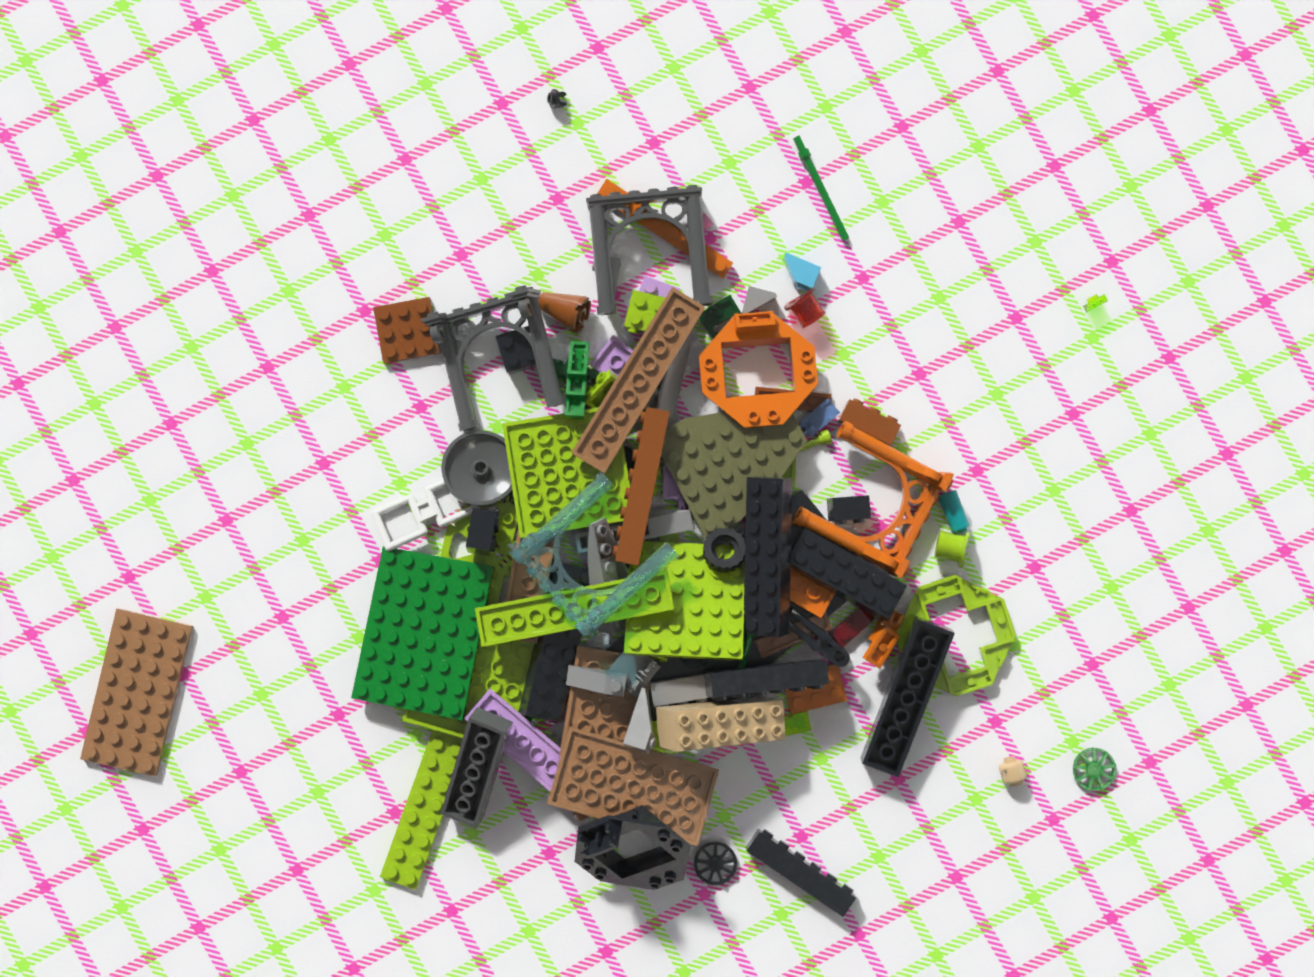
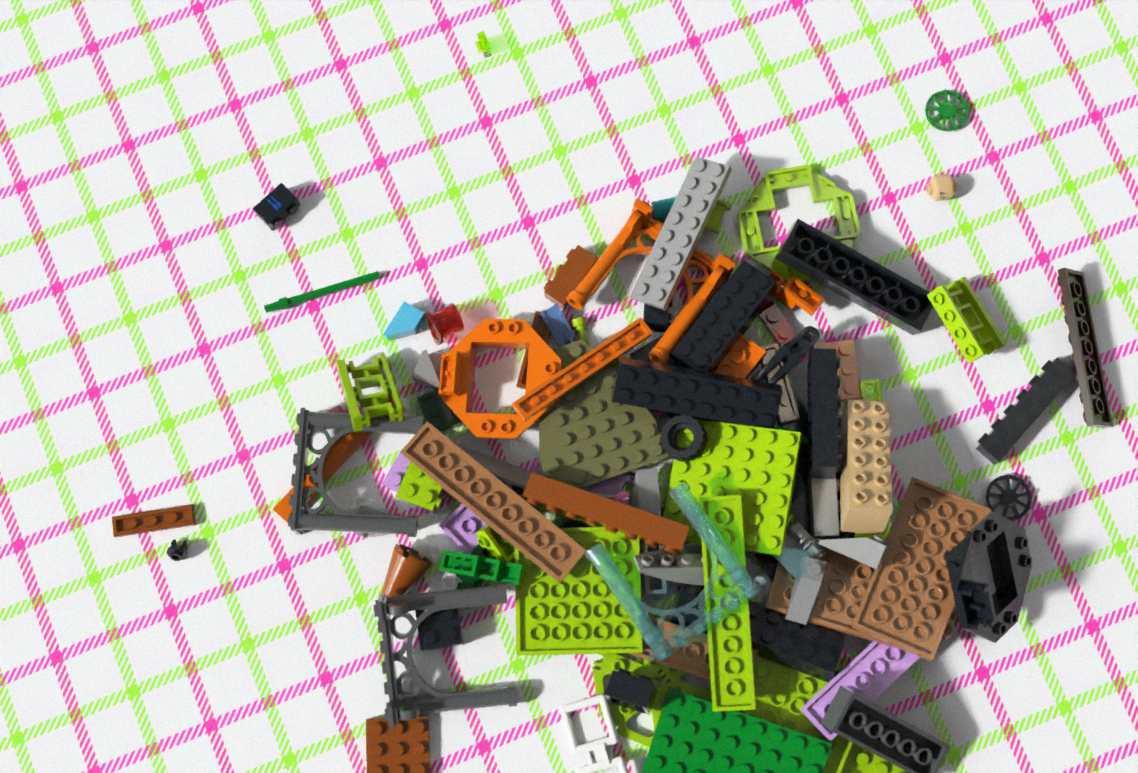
camera: 80 degrees left, 10 degrees down
dark grey dish [441,430,512,507] -> none
none -> dark orange tile [112,504,196,538]
none -> black brick [253,183,301,230]
none -> lime fence [336,352,406,432]
none -> orange plate [512,317,653,422]
none -> bright pink hinge [582,489,629,505]
none -> light grey plate [630,157,732,311]
none -> lime fence [927,277,1007,363]
none -> dark brown plate [1057,268,1113,428]

